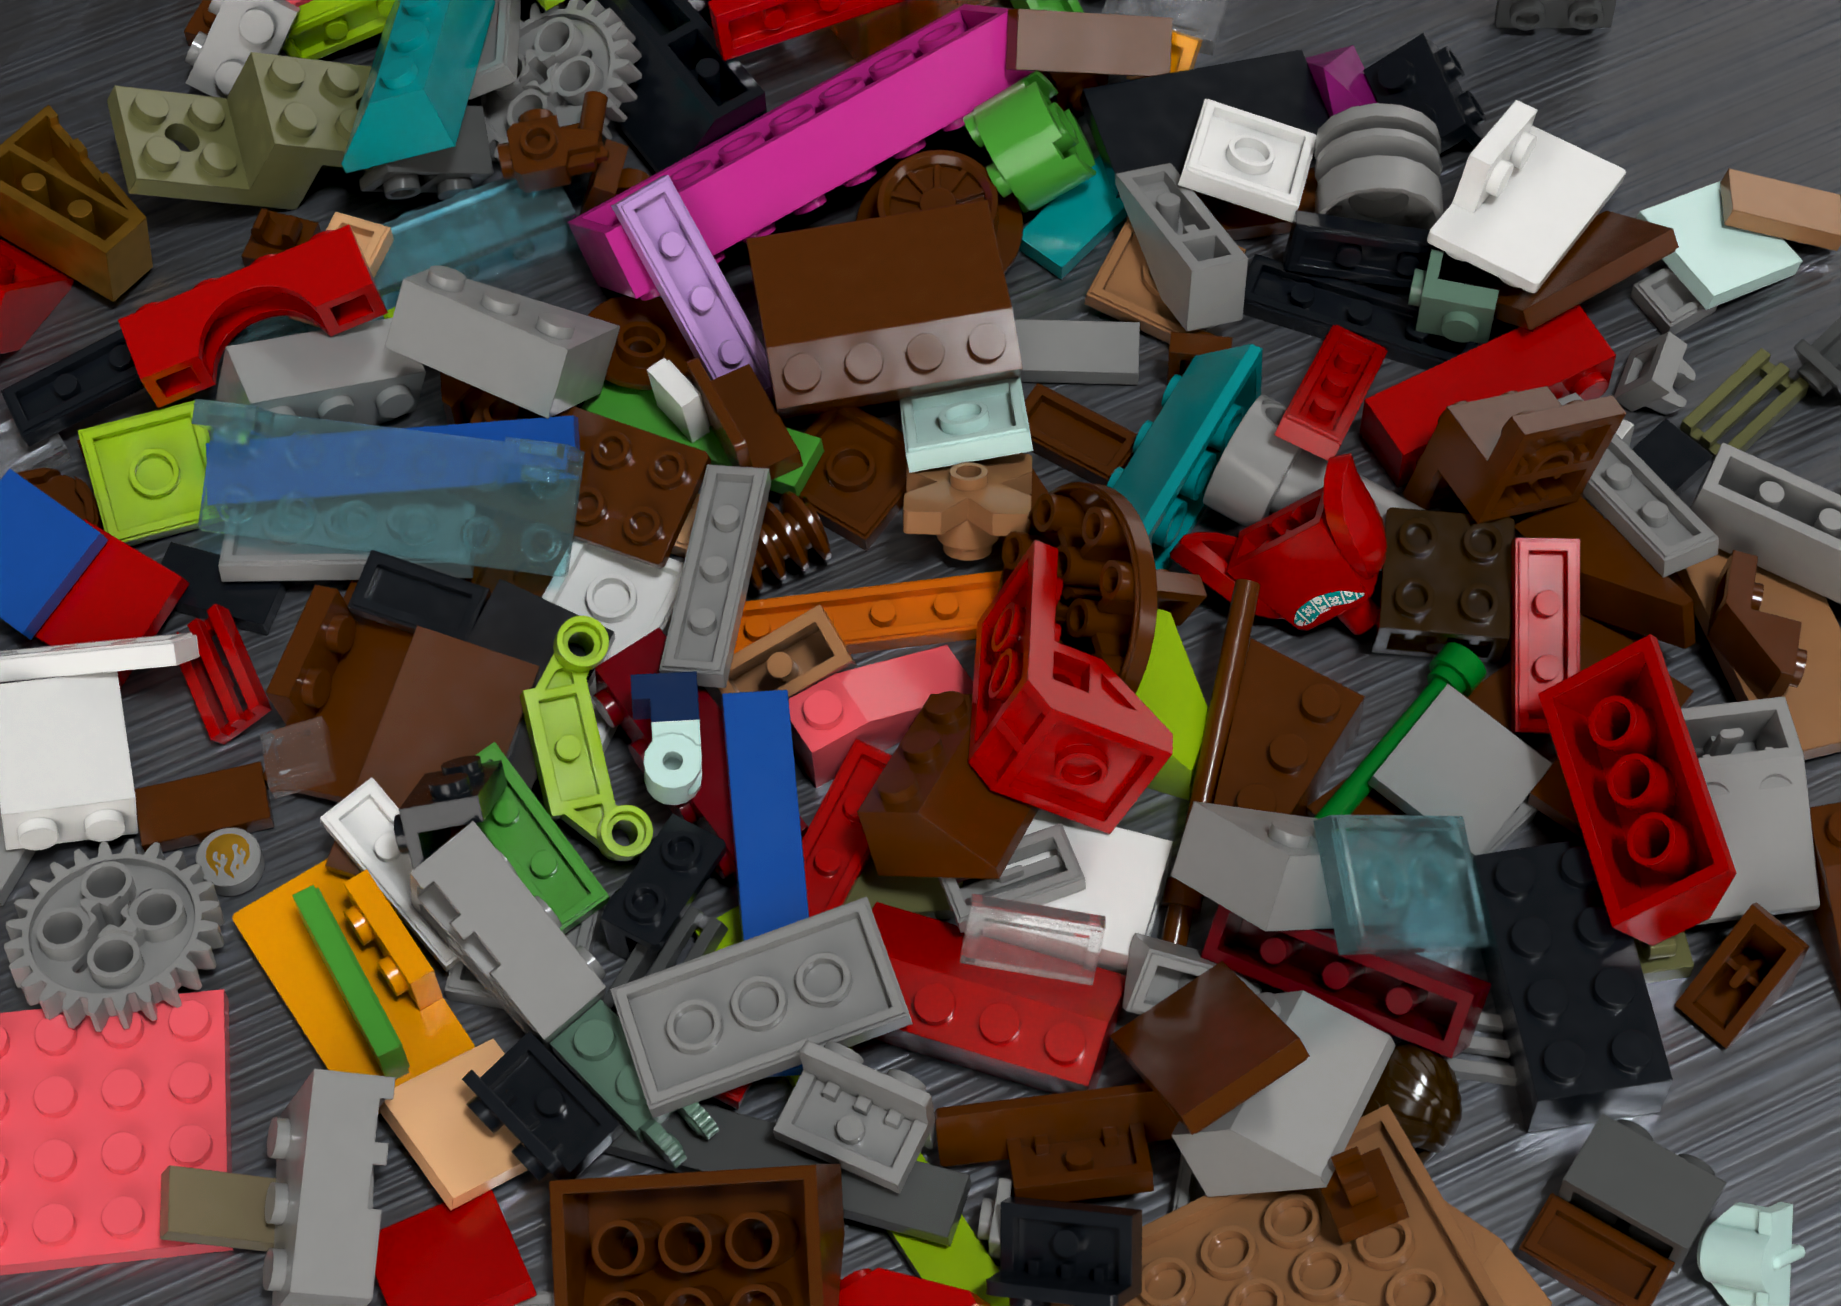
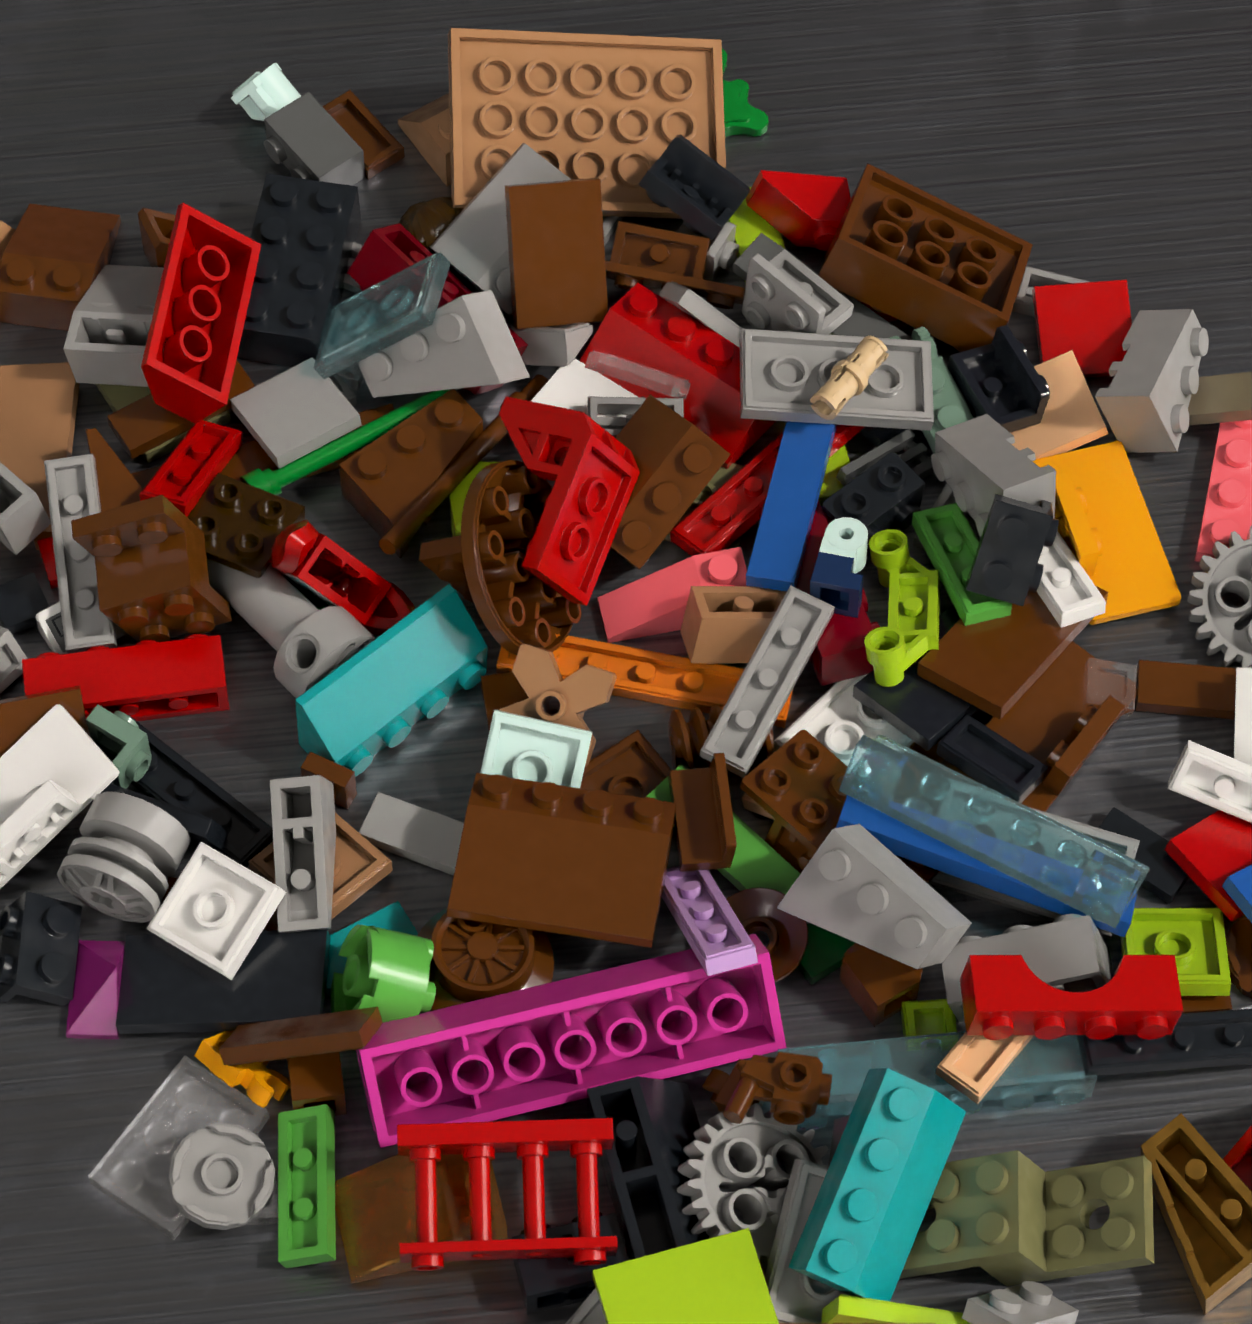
camera: 165 degrees left, 0 degrees up
red tile [175,604,272,745] -> none
light grey tile [196,828,265,896] -> none
reddish brown tile [241,208,321,267] -> none
bright green tile [292,885,410,1080] -> none
white tile [647,358,710,443] -> none
reddish brown tile [1025,383,1137,486] -> none
red tile [1274,324,1388,461] -> none
reddish brown tile [1320,1146,1409,1244] -> none
reddish brown slope [1707,550,1807,699] -> none
none -> light grey tile [659,281,743,347]
none -> tan pin [810,335,889,420]

